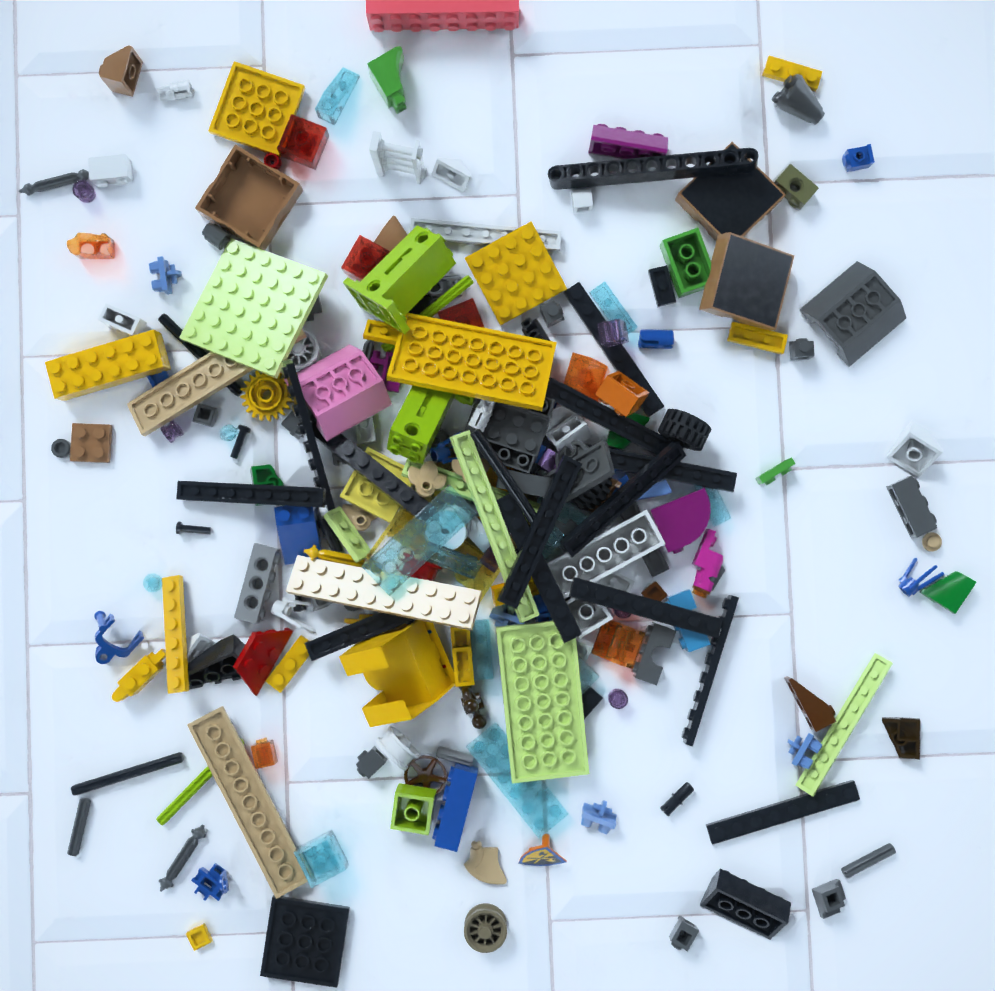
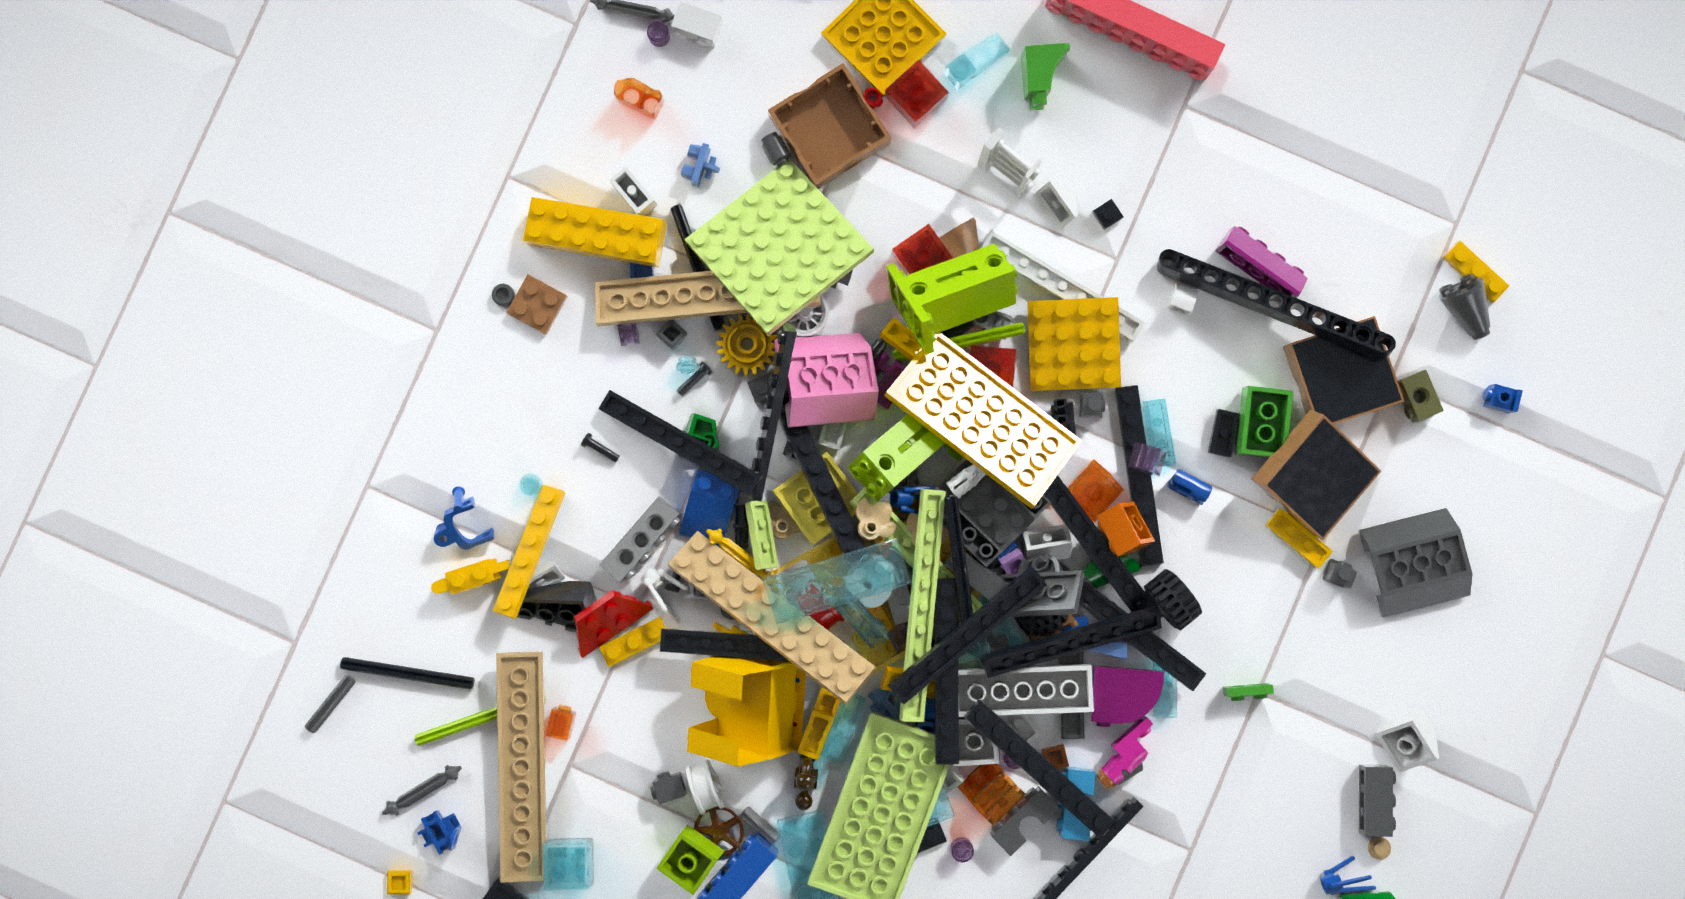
camera: 25 degrees right, 0 degrees up
none -> black plate [1092,199,1124,230]

